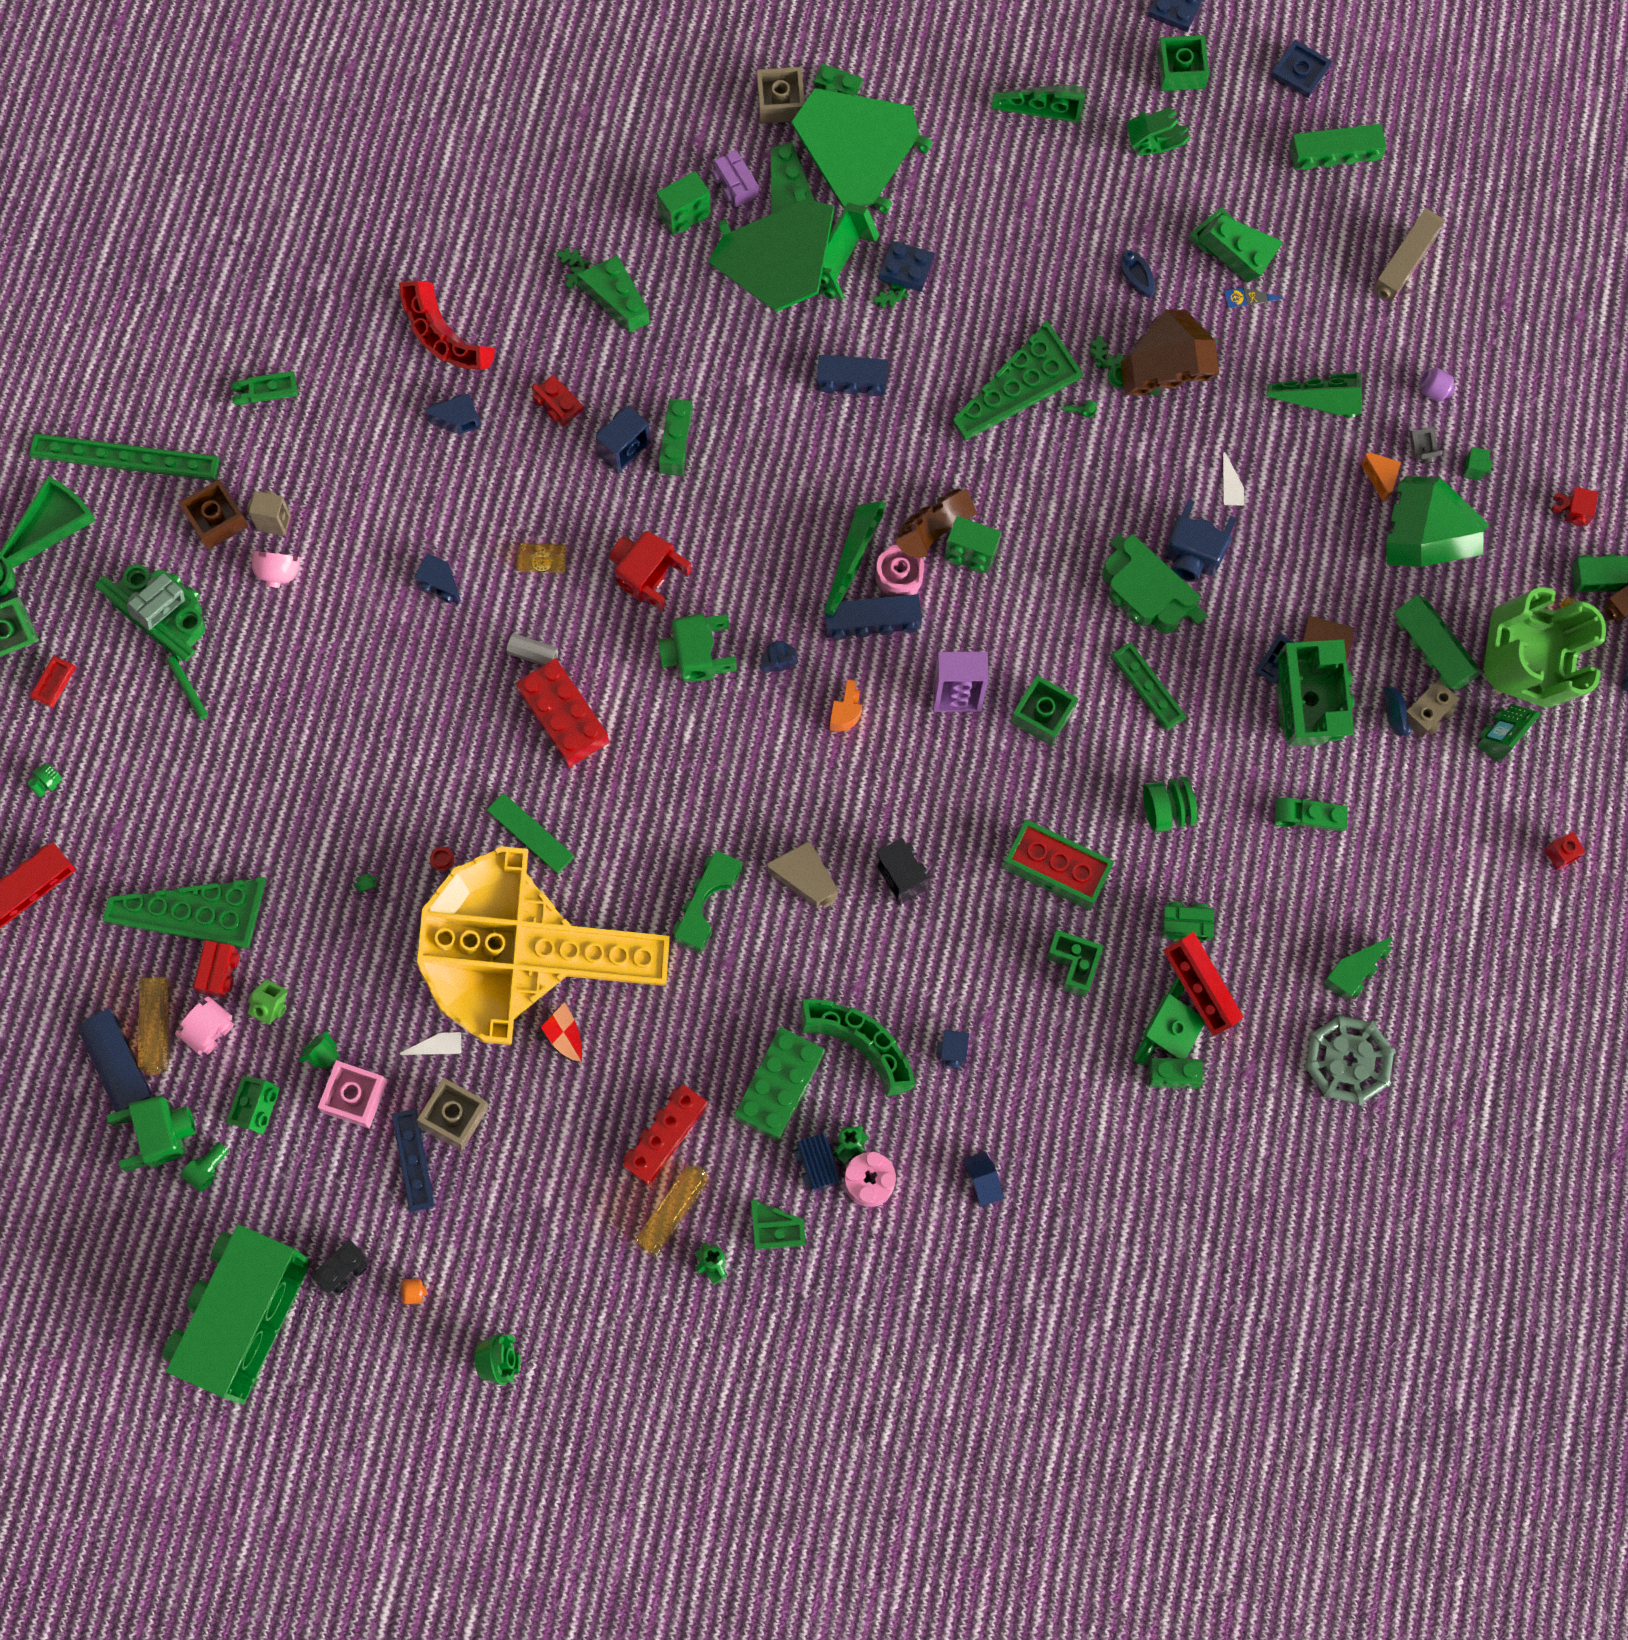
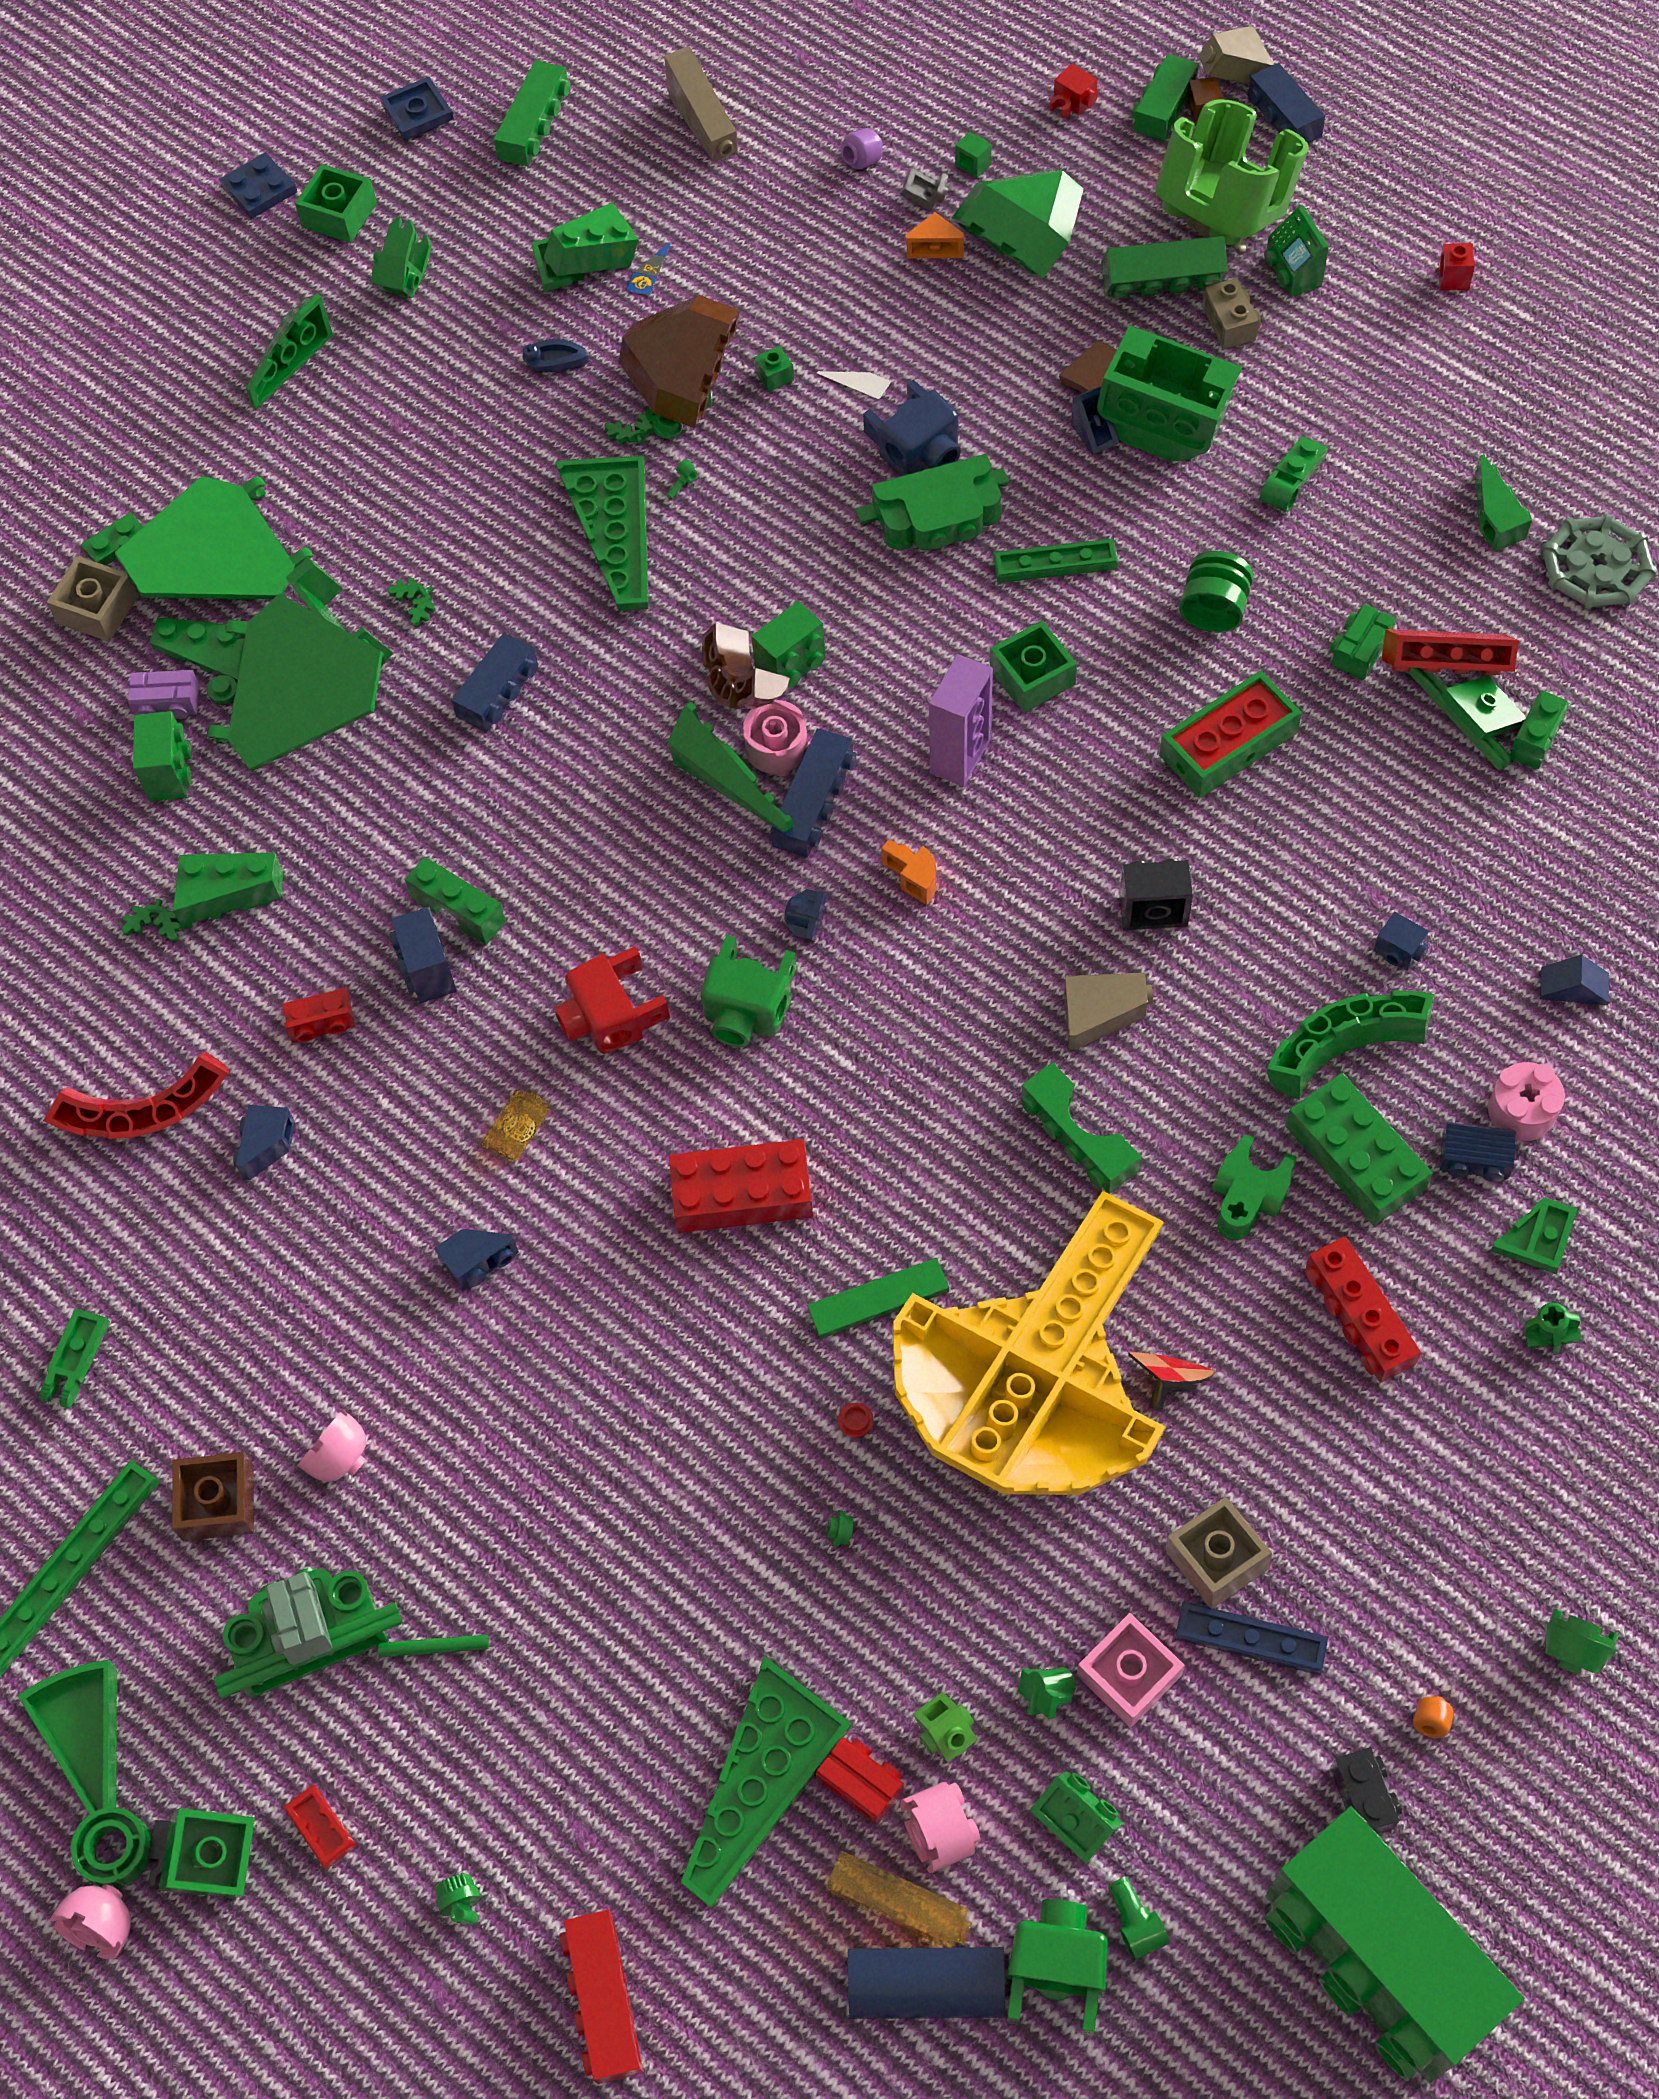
camera: 55 degrees left, 10 degrees down
dark tan brick [247,491,291,536] -> none
white sticker [400,1032,461,1055] -> none
light grey axle [506,633,559,666] -> none
clear yellow brick [635,1165,709,1258] -> none
green piece [832,1125,869,1165] -> none
dark blue plate [878,241,935,292] -> none
green brick [1046,930,1104,998] -> none
green wedge [1267,372,1362,417] -> none
dark blue arm [1383,686,1412,737] -> none
none -> green plate [207,675,237,705]
none -> green plate [754,345,794,392]
none -> green piece [1212,1134,1297,1241]

